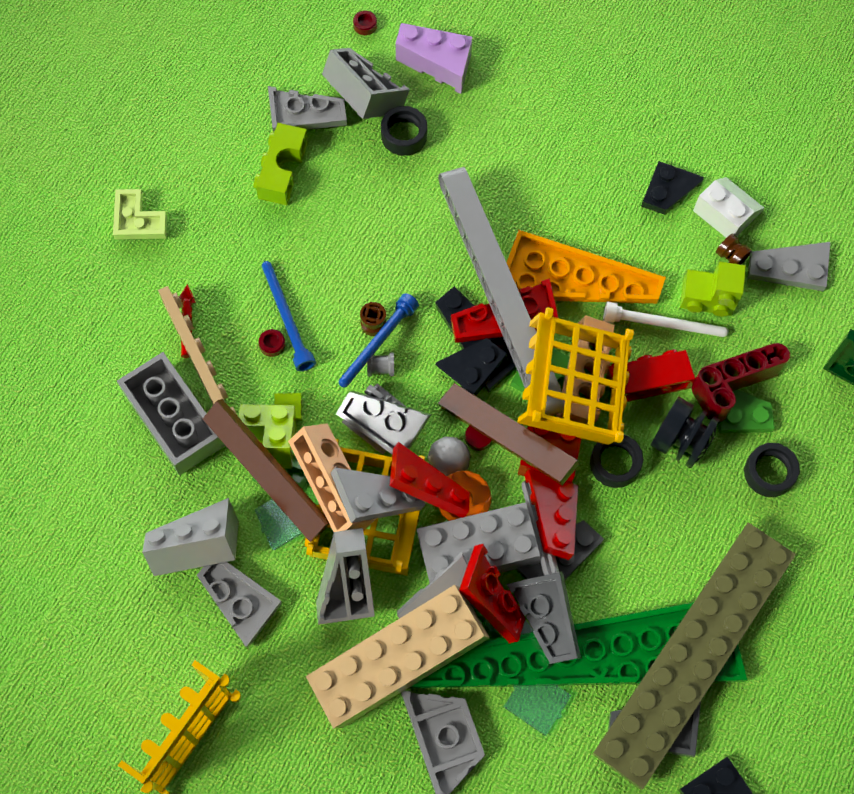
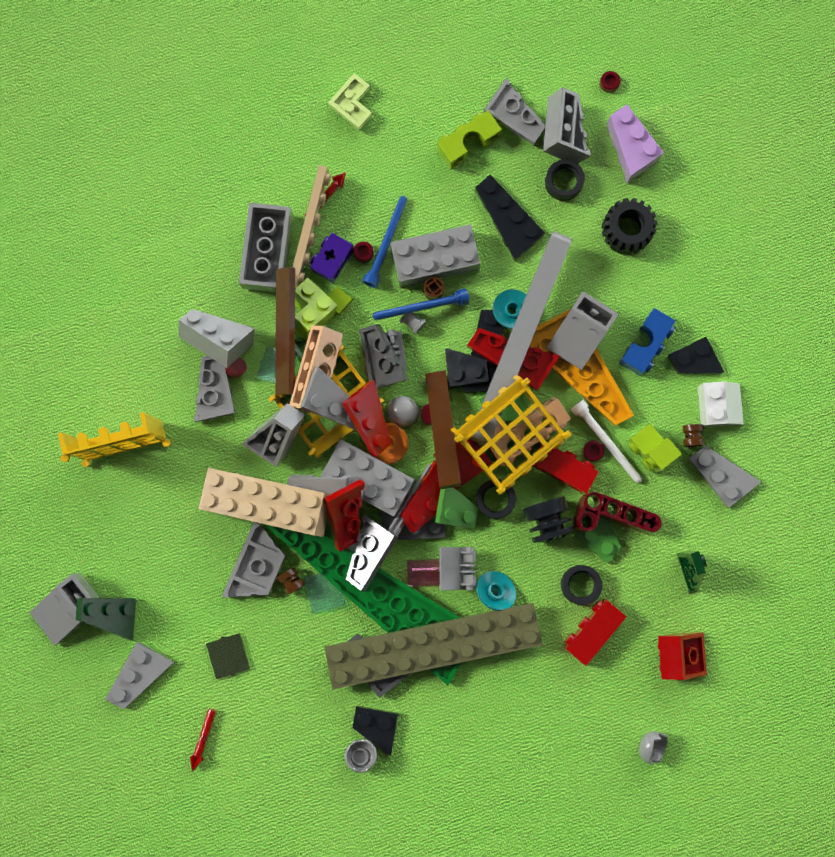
camera: 50 degrees right, 15 degrees up
none -> dark red tile [225,357,247,378]
none -> reddish brown wheel [277,567,306,596]
none -> dark purple brick [310,233,354,284]
none -> light grey brick [390,224,480,288]
none -> clear pink slope [407,559,440,586]
none -> bright green wing [435,488,478,528]
none -> light grey hinge [440,547,477,590]
none -> black wing [475,174,545,262]
none -> teal dish [476,571,516,611]
none -> teal dish [493,289,526,329]
none -> light grey slope [546,291,619,370]
none -> red brick [564,599,627,666]
none -> dark red tile [583,440,604,462]
none -> black tyre [602,198,657,255]
none -> blue arch [619,308,676,376]

